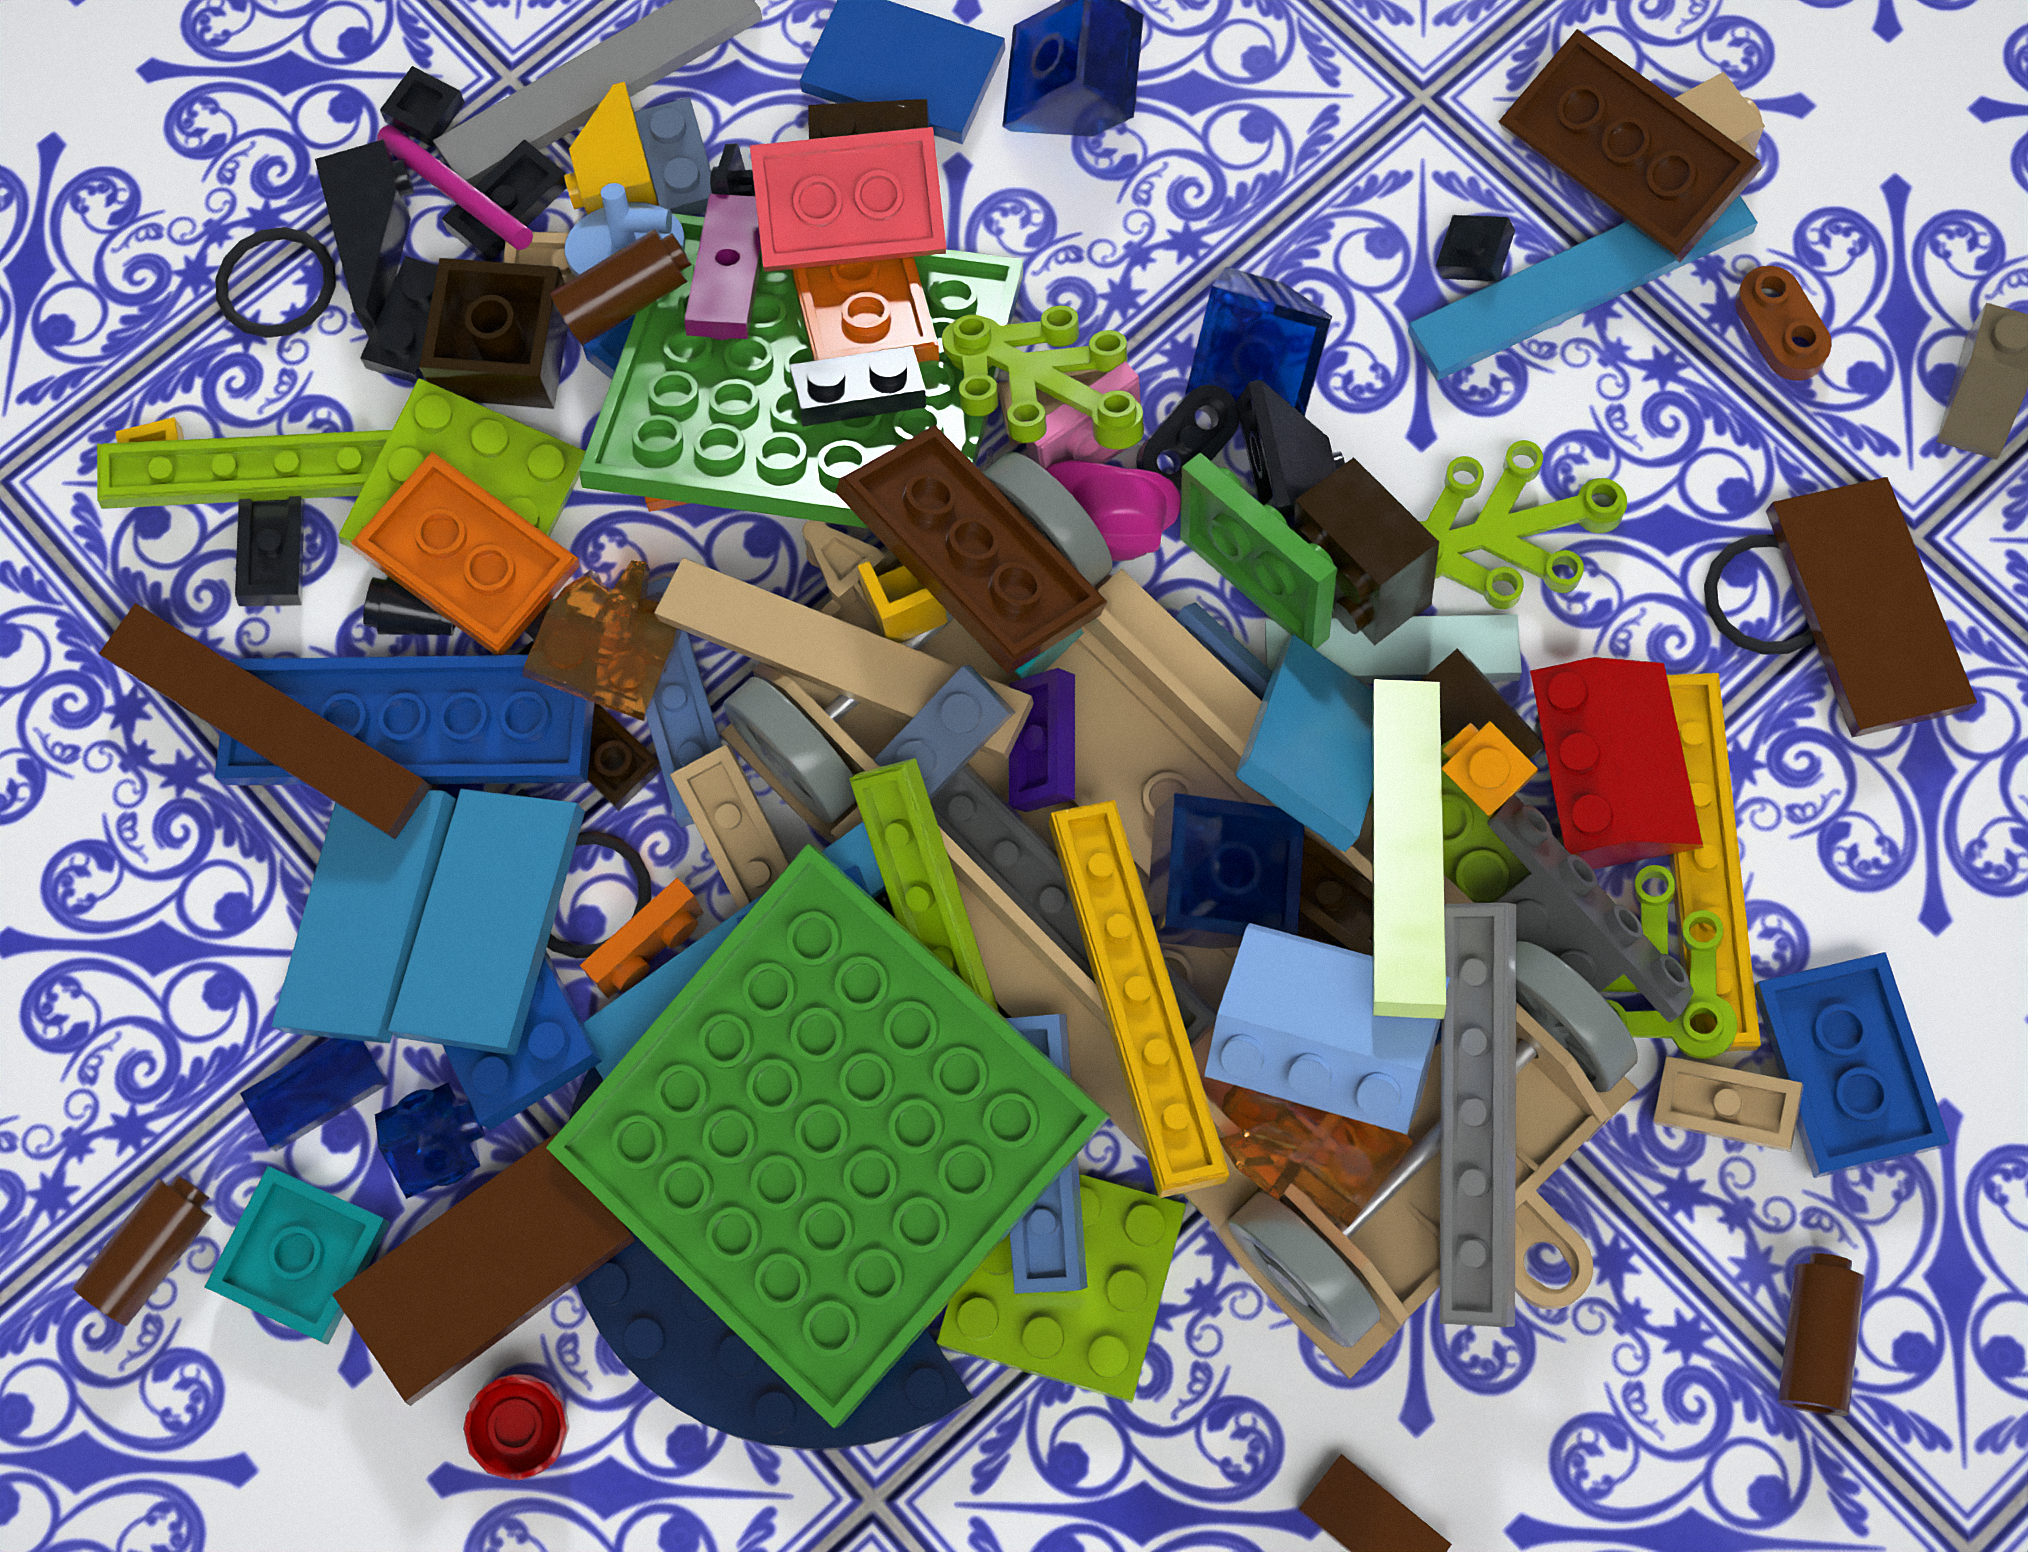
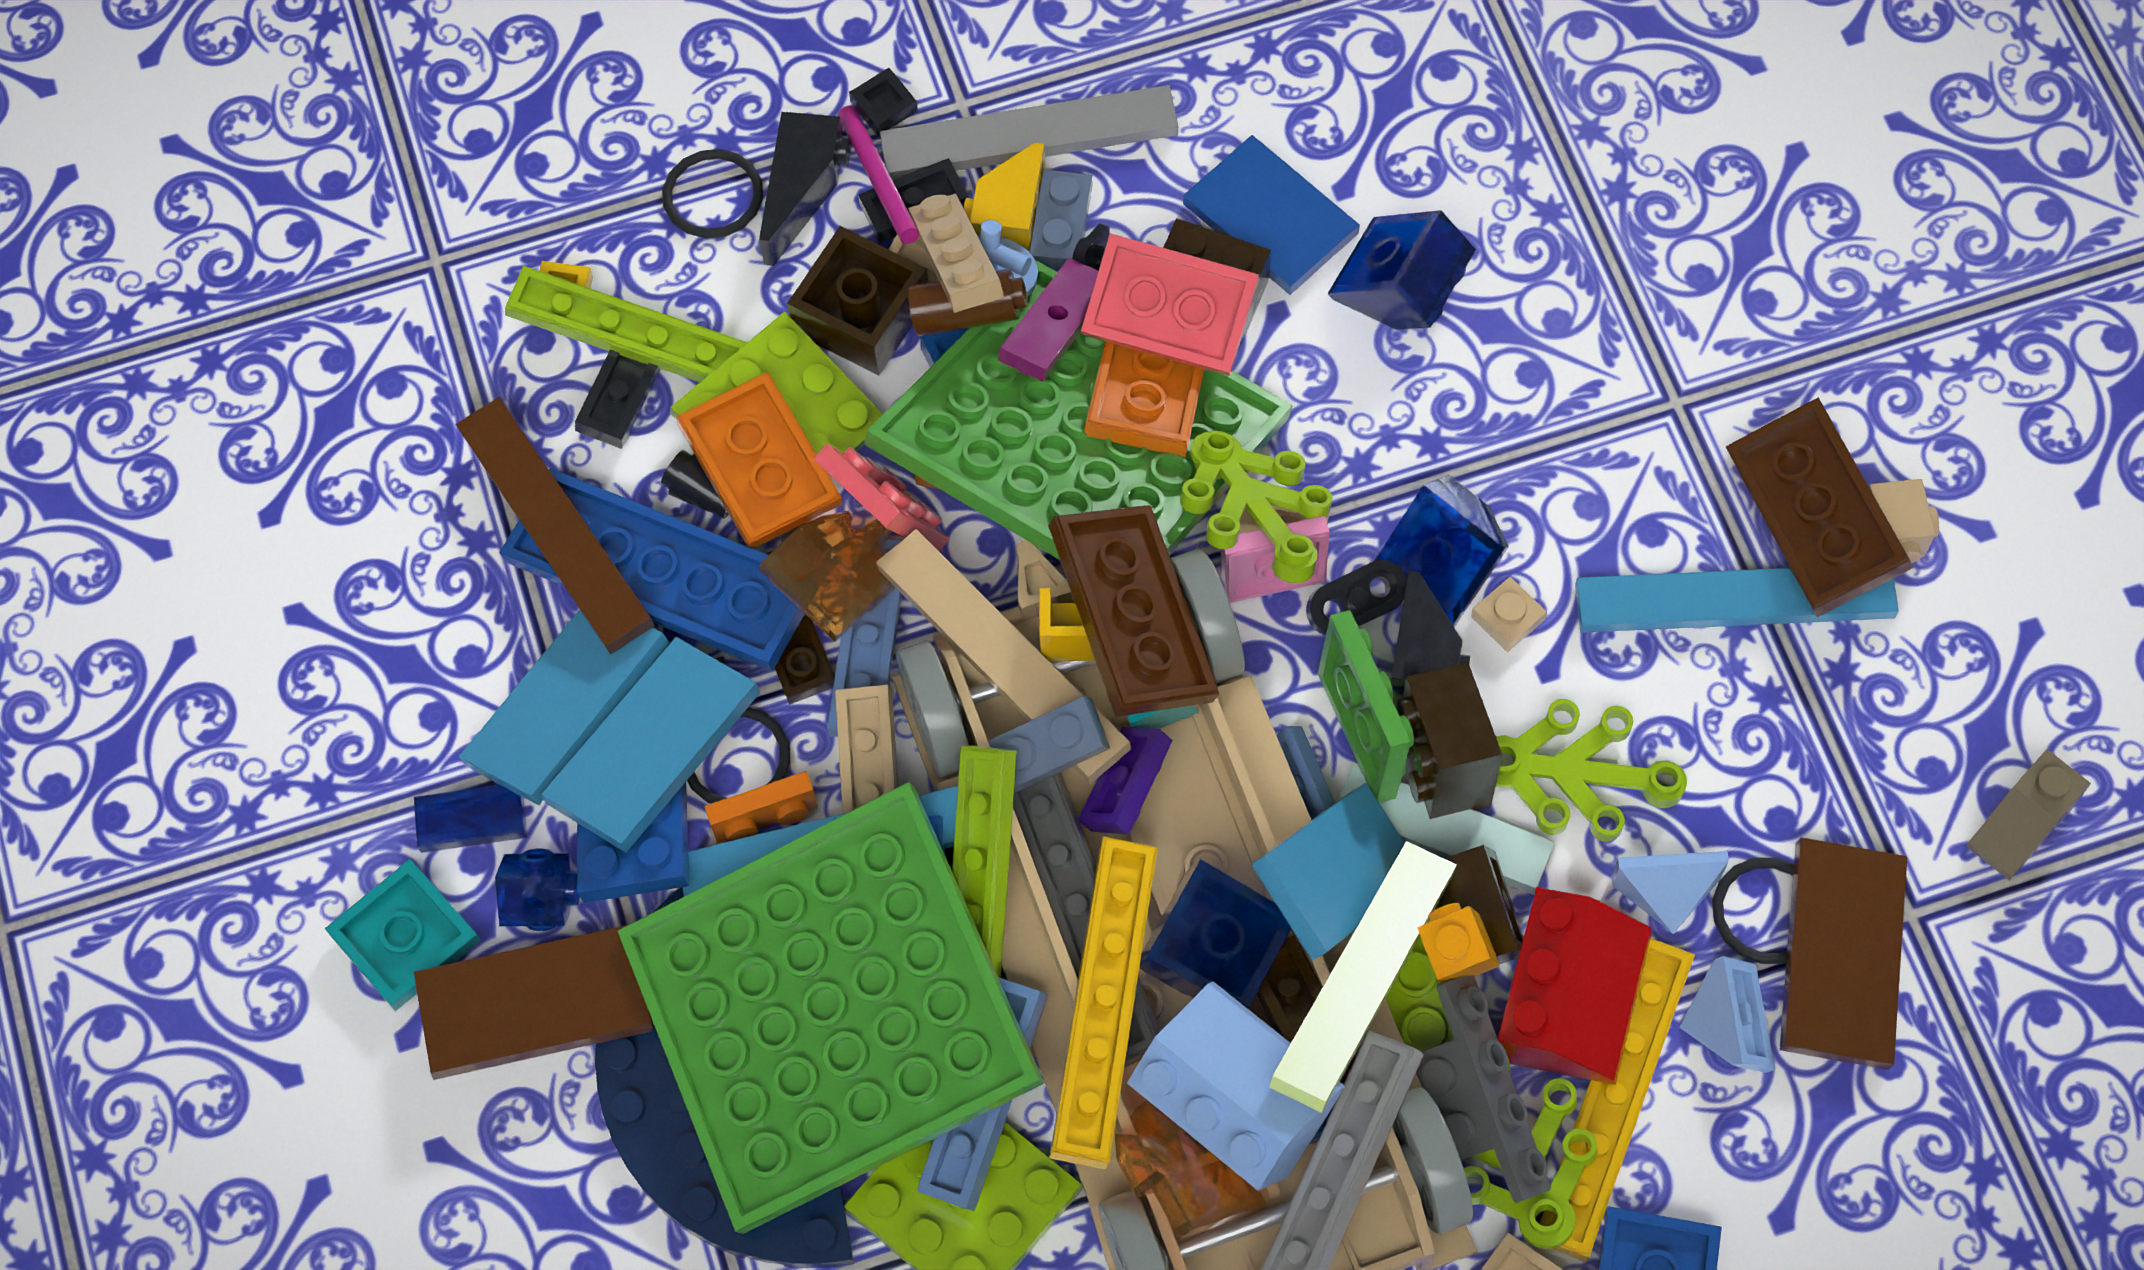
camera: 20 degrees right, 5 degrees down
reddish brown brick [72,1174,212,1327] -> none
black plate [360,256,438,383] -> none
red hair [463,1374,570,1480] -> none
plate [790,346,926,427] -> none
dark pink piece [1045,460,1181,562] -> none
black plate [1436,215,1515,282] -> none
dark orange plate [1735,266,1832,381] -> none
none -> coral plate [814,443,950,551]
none -> tan plate [908,194,1004,313]
none -> tan plate [1471,577,1547,653]
none -> light blue slope [1611,851,1729,934]
none -> light blue slope [1679,956,1775,1073]

